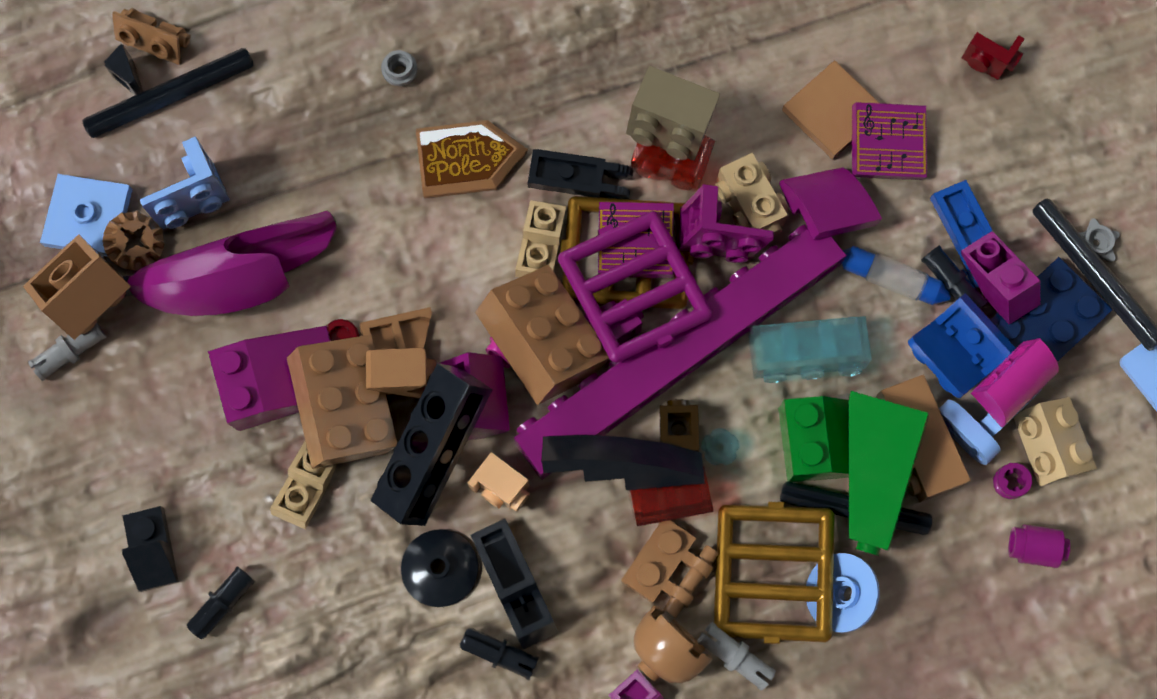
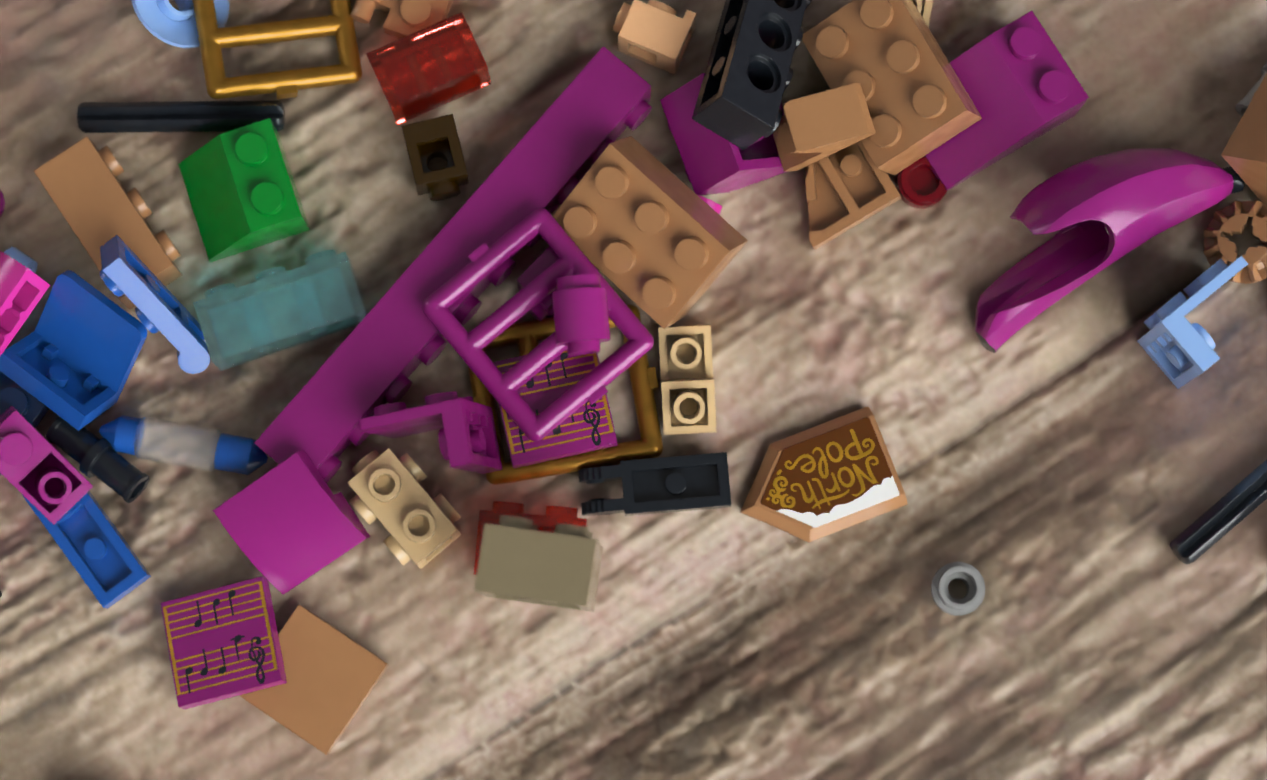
camera: 165 degrees right, 5 degrees up
black slope [541,435,705,491] -> none
clear light blue plate [701,428,739,465] -> none
green slope [849,391,929,556] -> none
light blue beam [939,400,1001,465] -> none
none -> plate [100,235,210,374]
none -> magenta brick [552,274,610,355]

